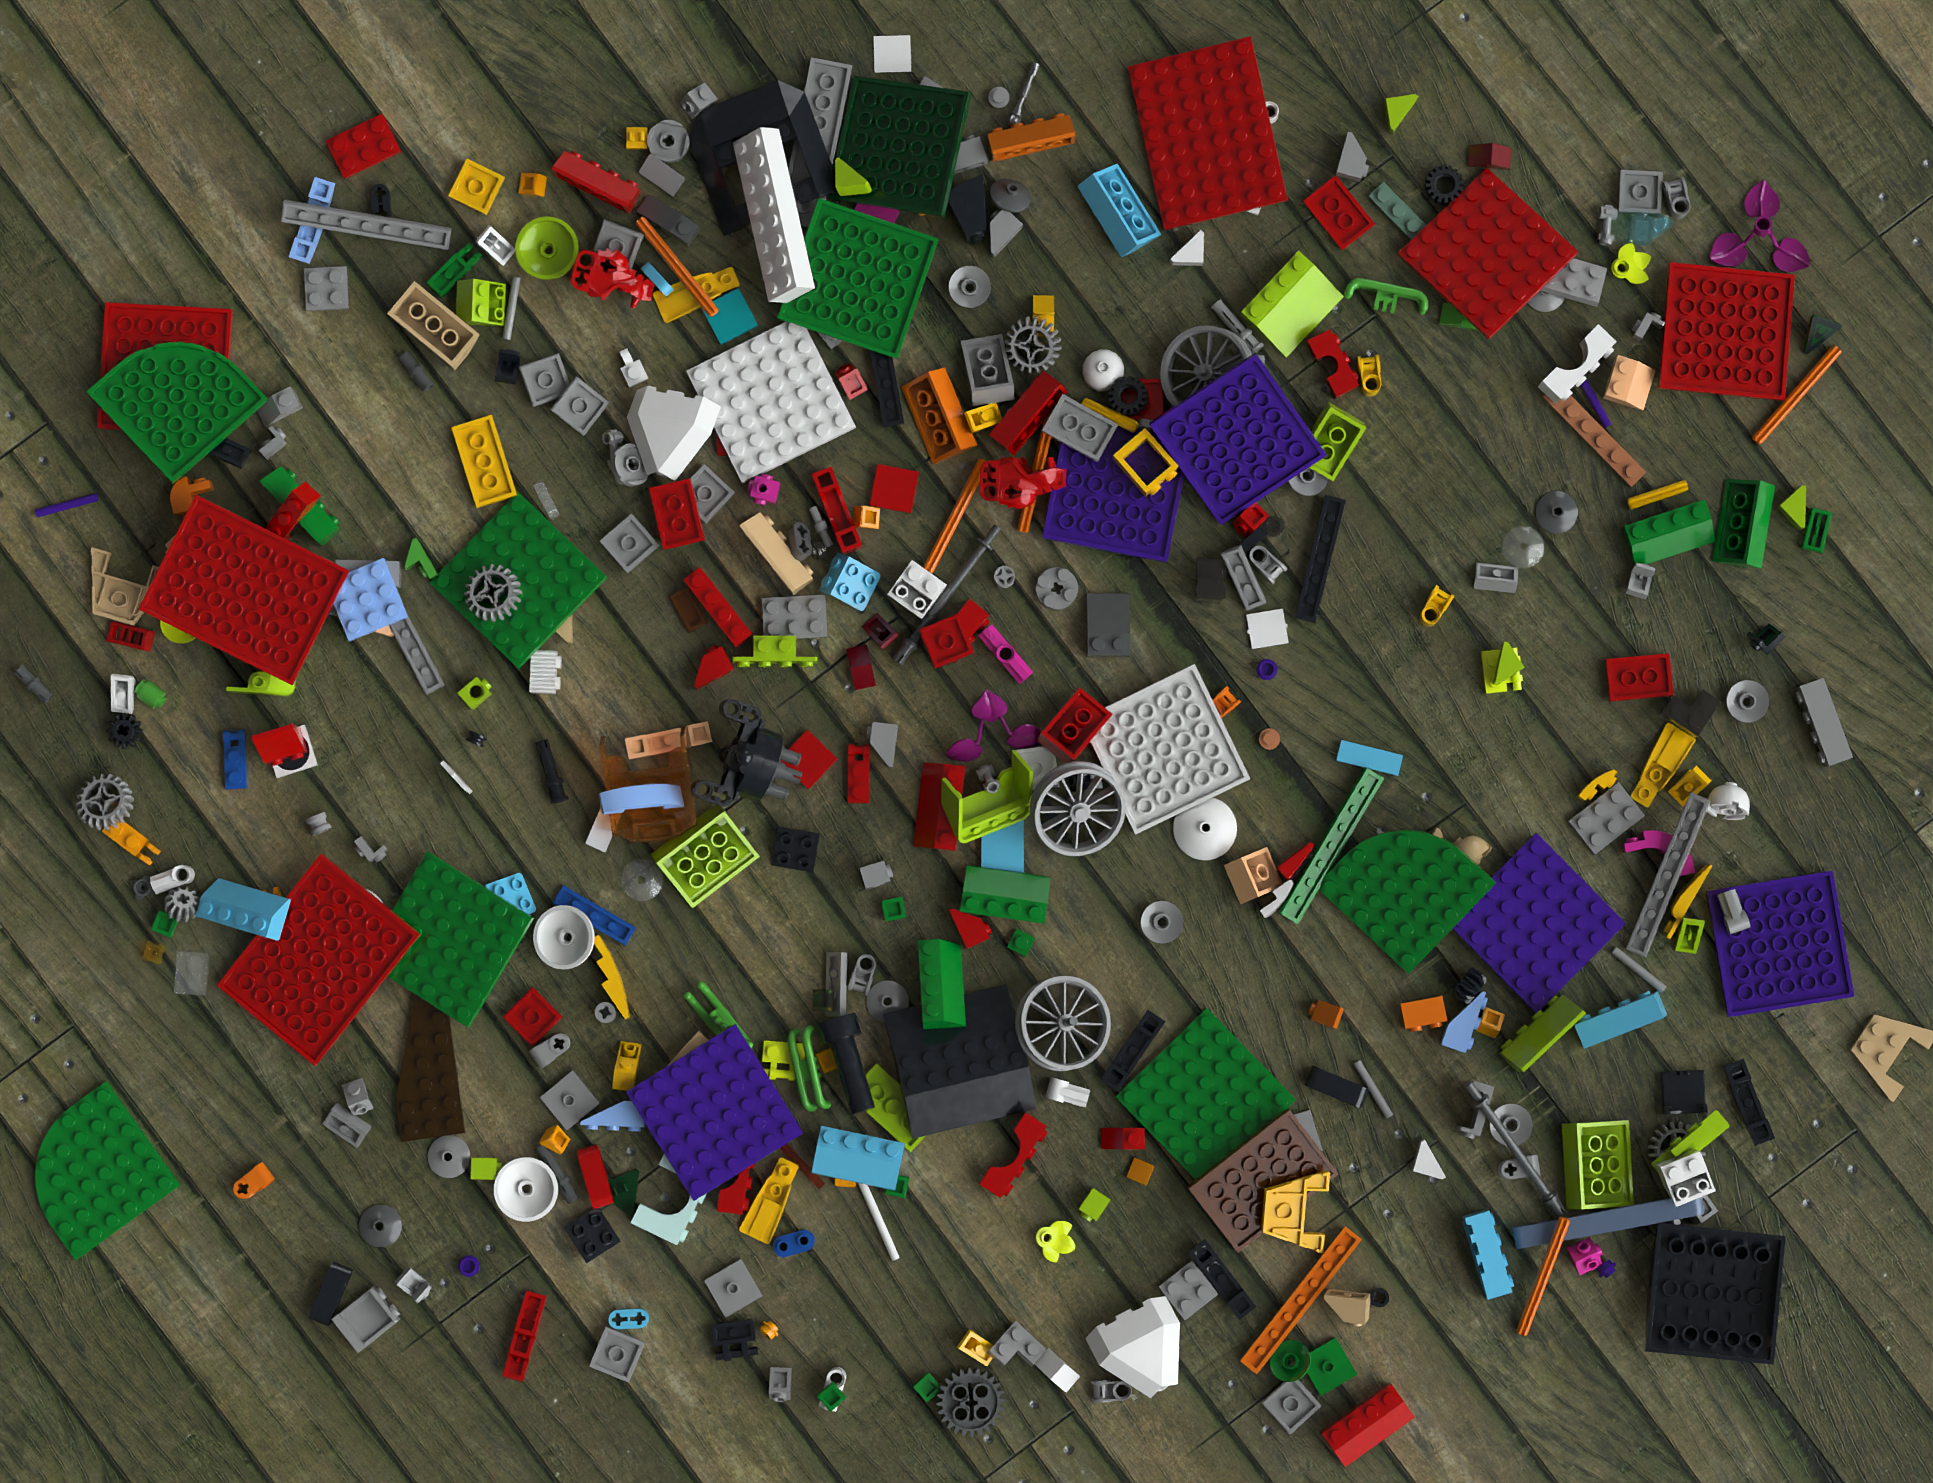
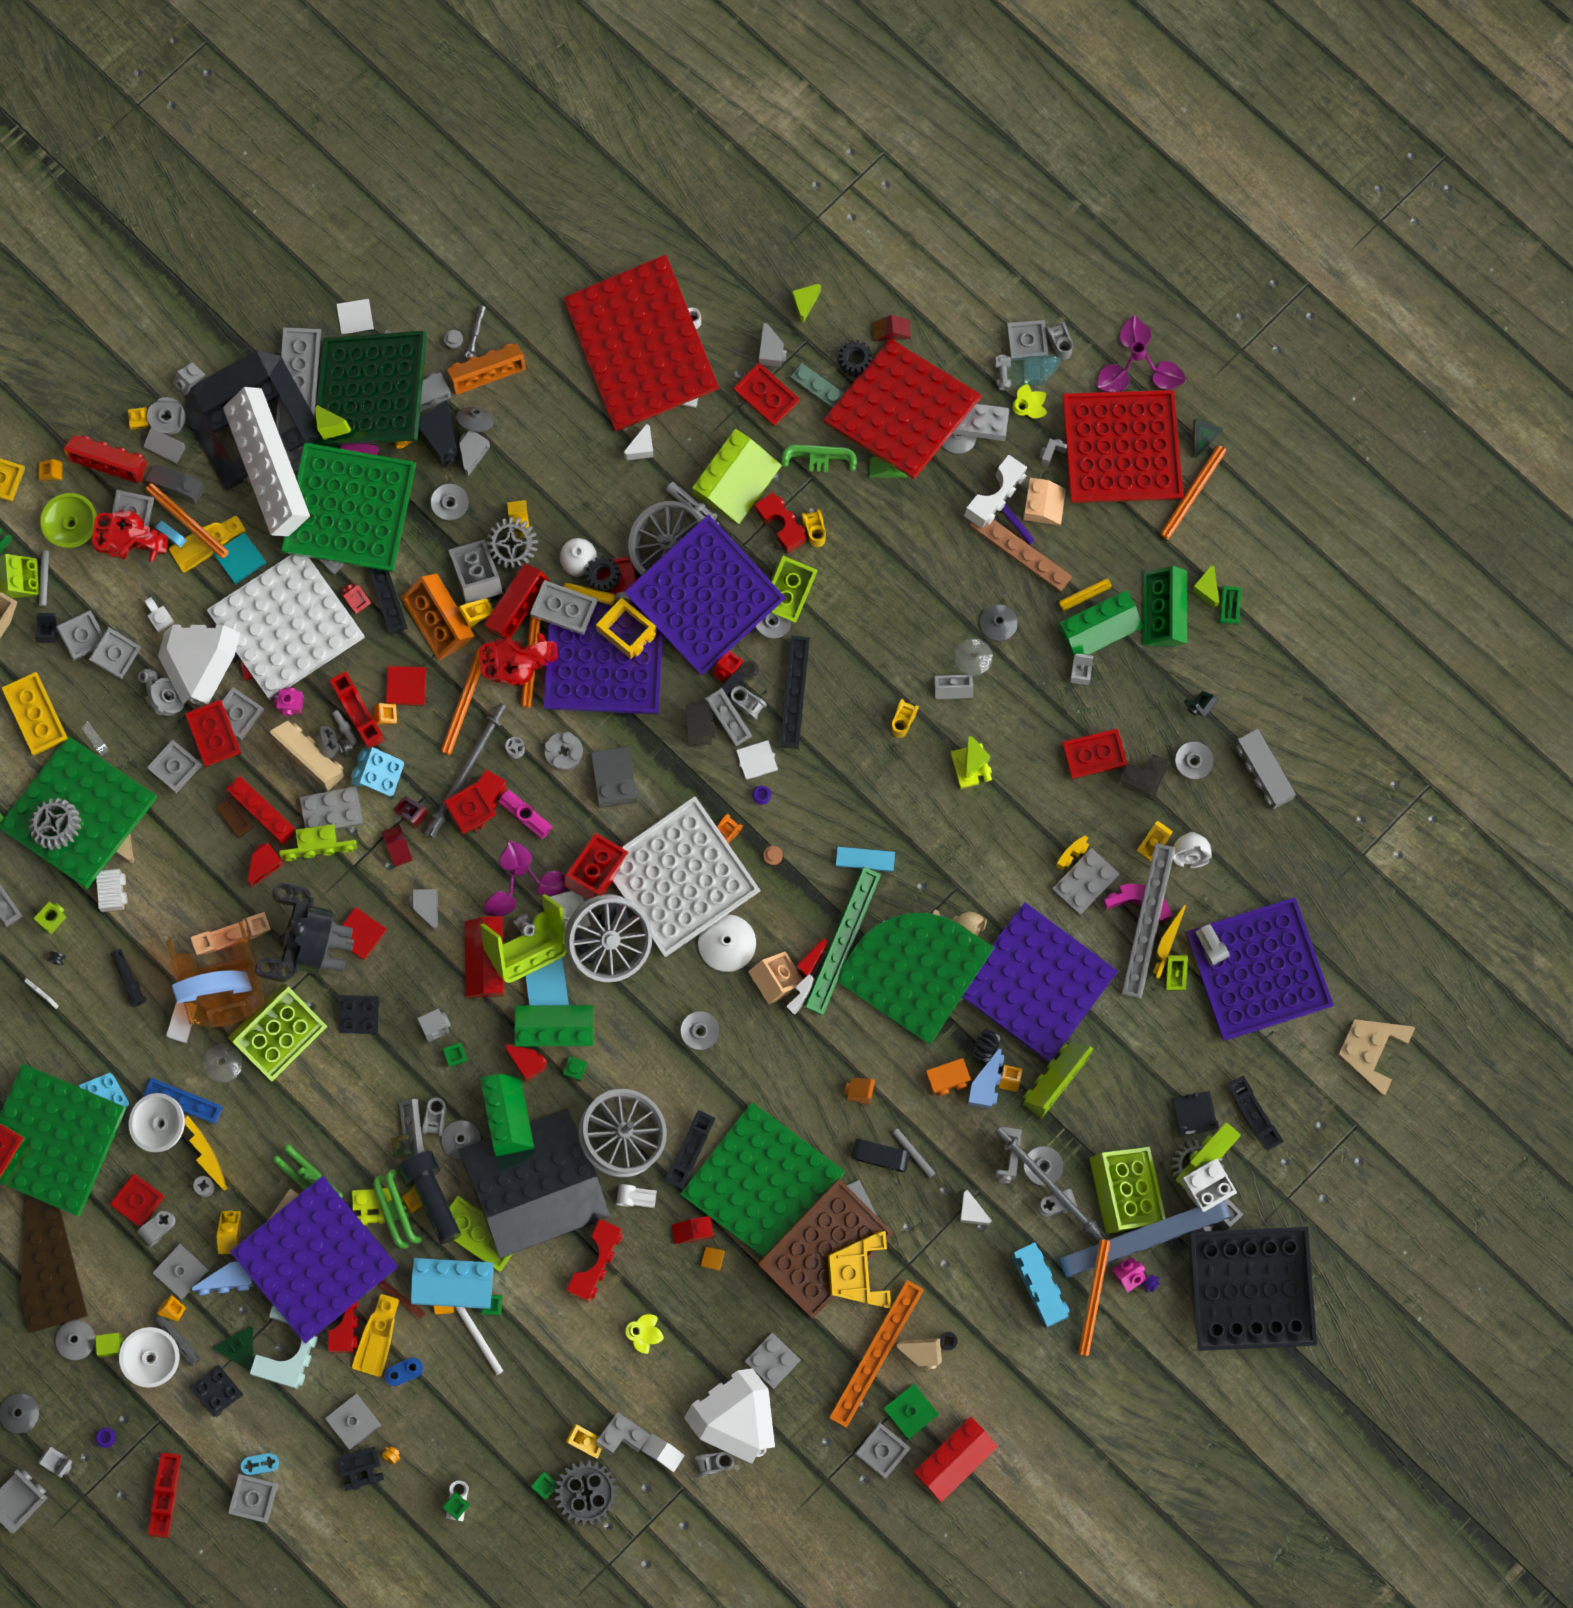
camera: 10 degrees left, 10 degrees down
white slope [475,225,515,266] -> none
red beam [577,1144,614,1209] -> none
light grey bracket [769,1367,792,1402] -> none
red plate [848,744,870,804] -> none
white slope [887,560,947,619] -> none
medium azure slope [1077,164,1161,257] -> none
lime brick [1078,1187,1110,1222] -> none
black slope [1188,1239,1256,1320] -> none
green dish [1270,1340,1311,1382] -> none
medium azure wedge [1575,991,1667,1049] -> none
light grey bar [1611,947,1667,993] -> none
yellow piece [1630,723,1696,807] -> none

